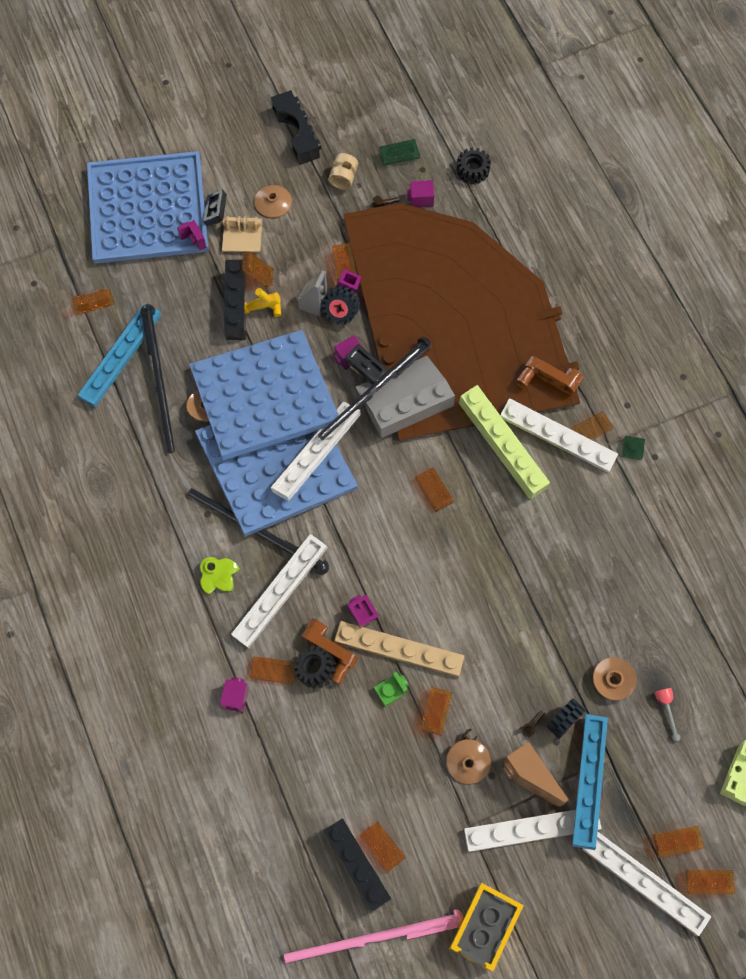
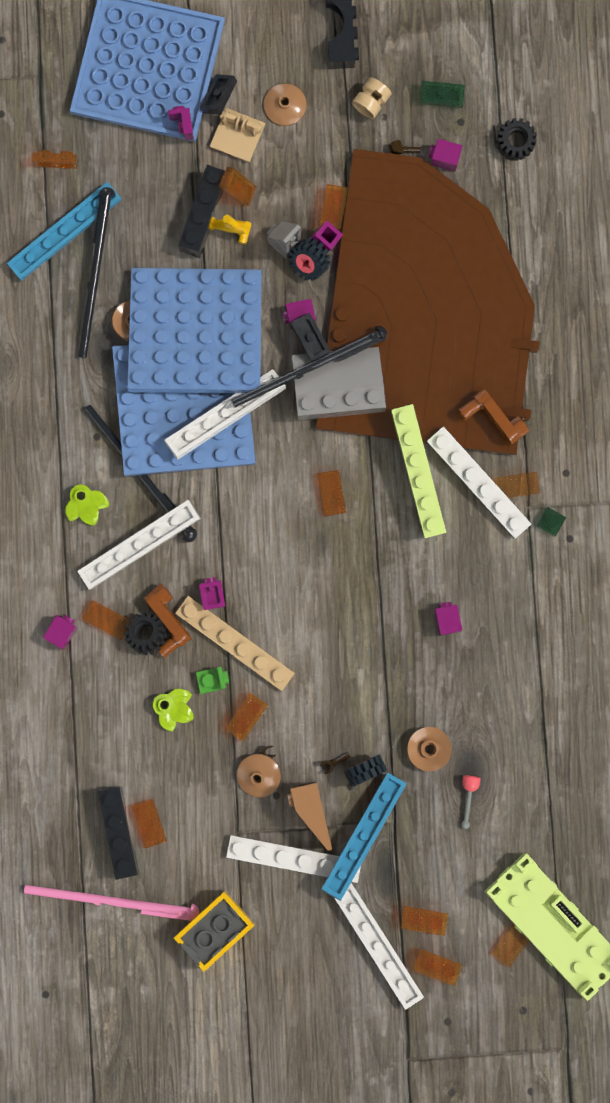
camera: 20 degrees right, 15 degrees up
none -> lime plate [152,689,194,732]
none -> magenta brick [434,602,463,636]

